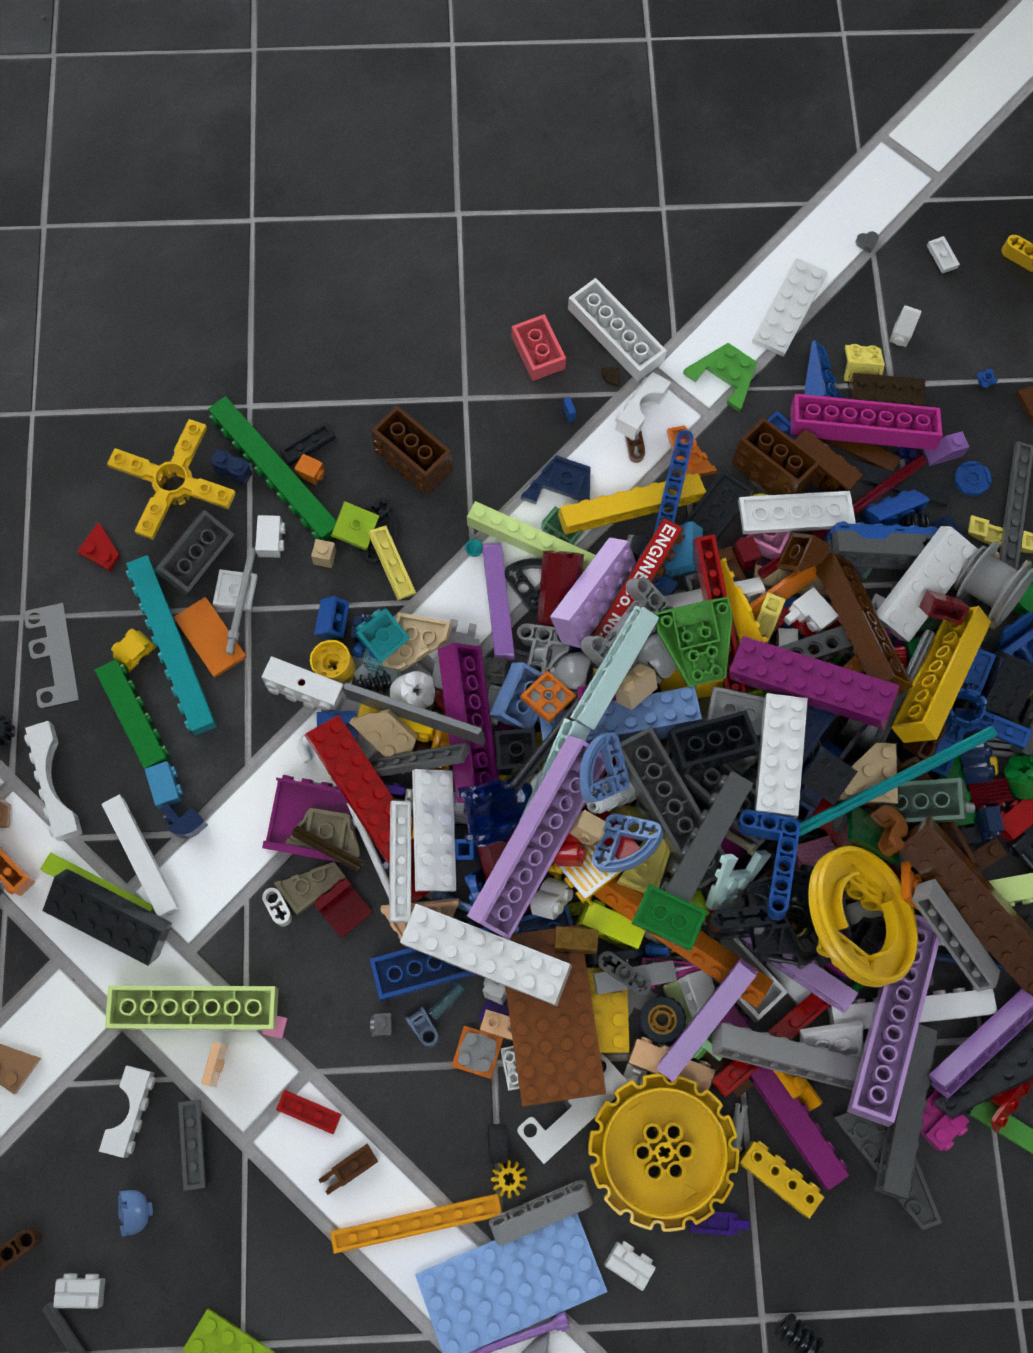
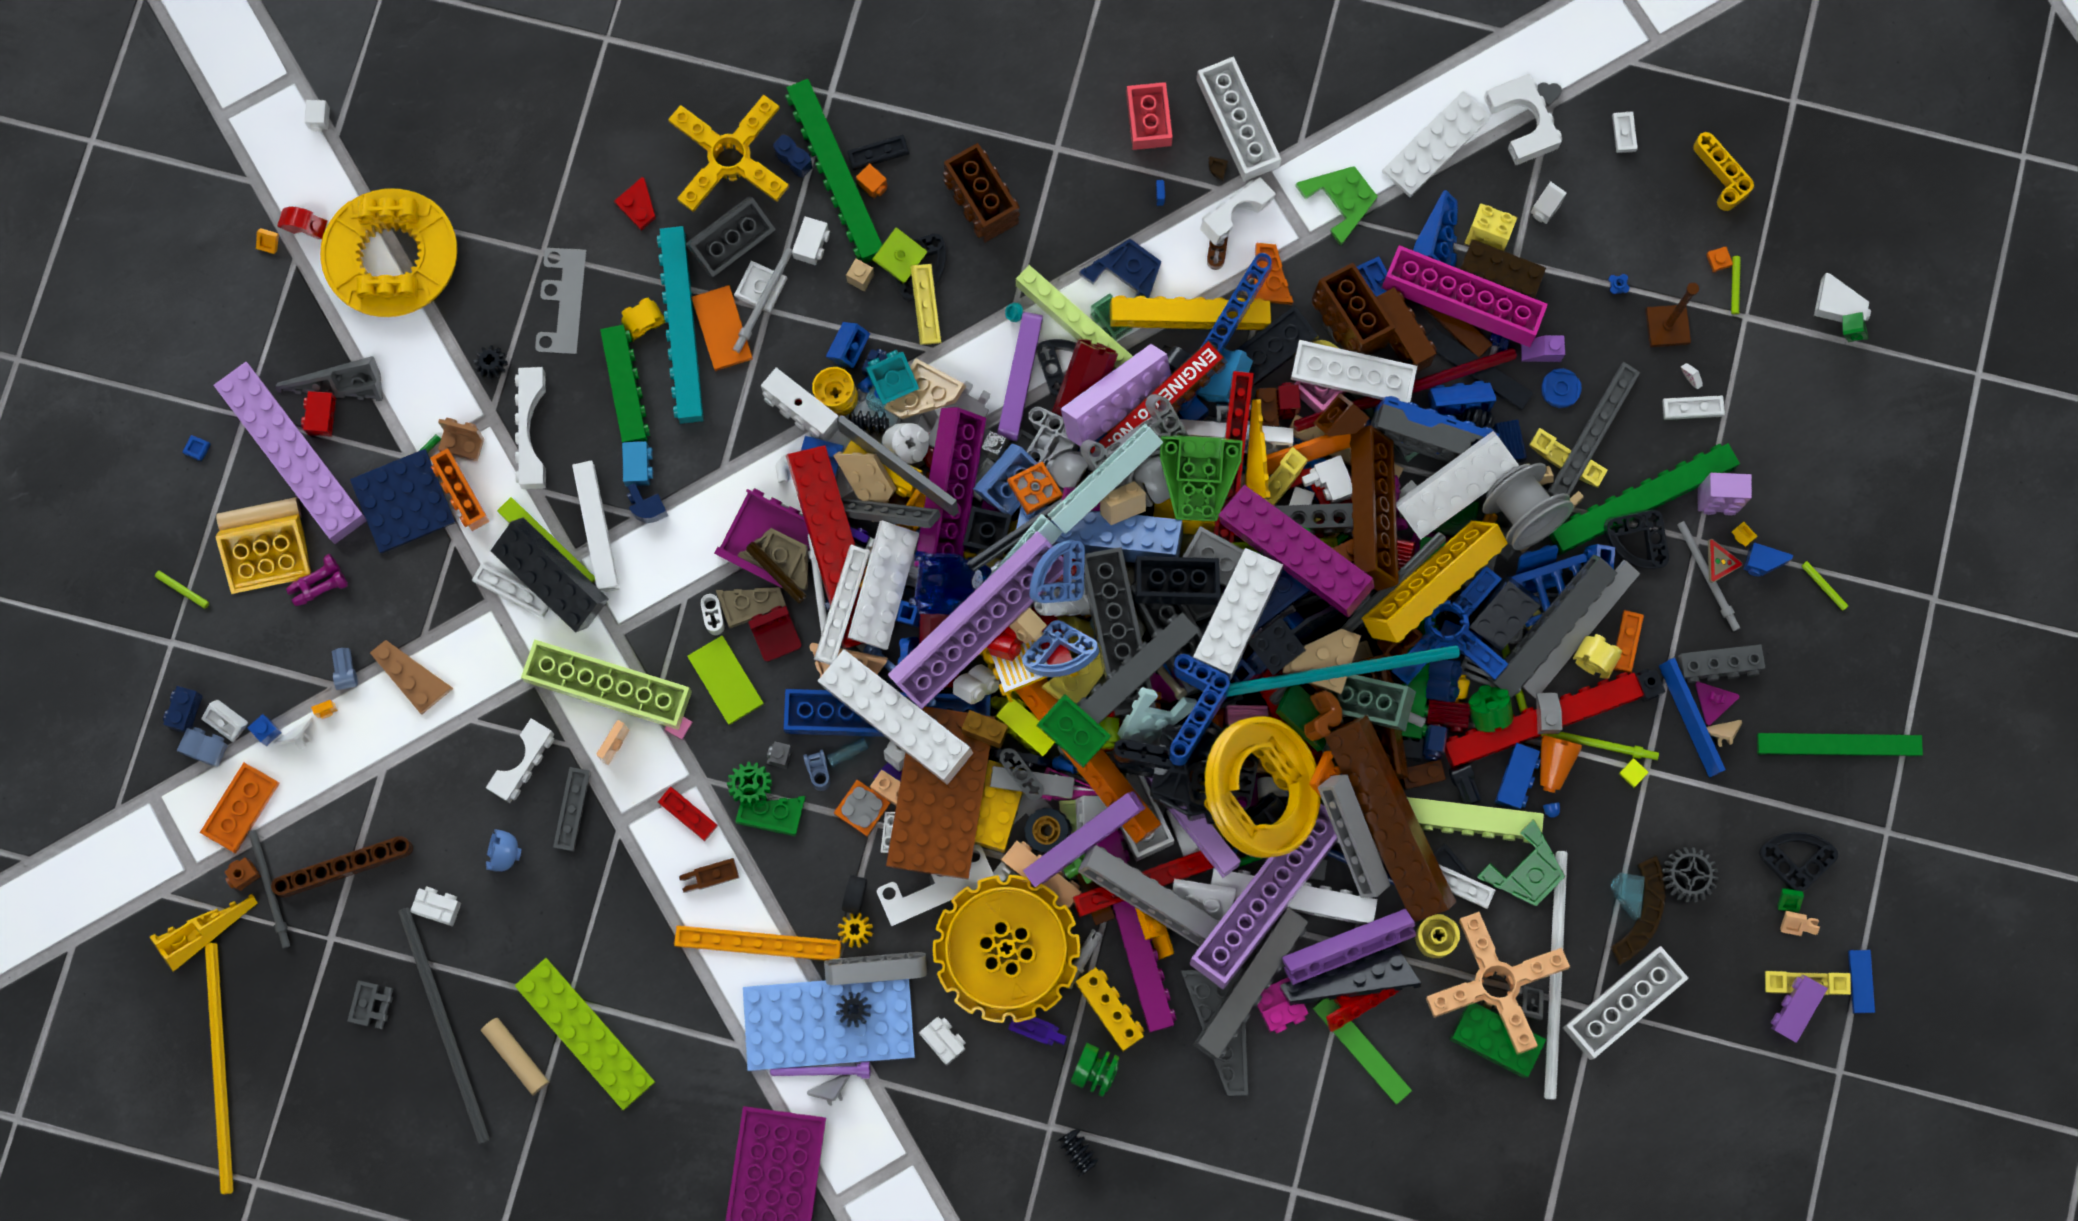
camera: 20 degrees right, 5 degrees up
dark red brick [919,590,970,625] -> none
none -> white tile [472,563,549,618]
none -> lime tile [687,636,764,725]
none -> green gear [727,762,772,806]
none -> green wing [735,796,806,837]
none -> black gear [836,992,871,1028]
none -> green wheel [1070,1043,1119,1097]
none -> white arch [1484,73,1562,165]

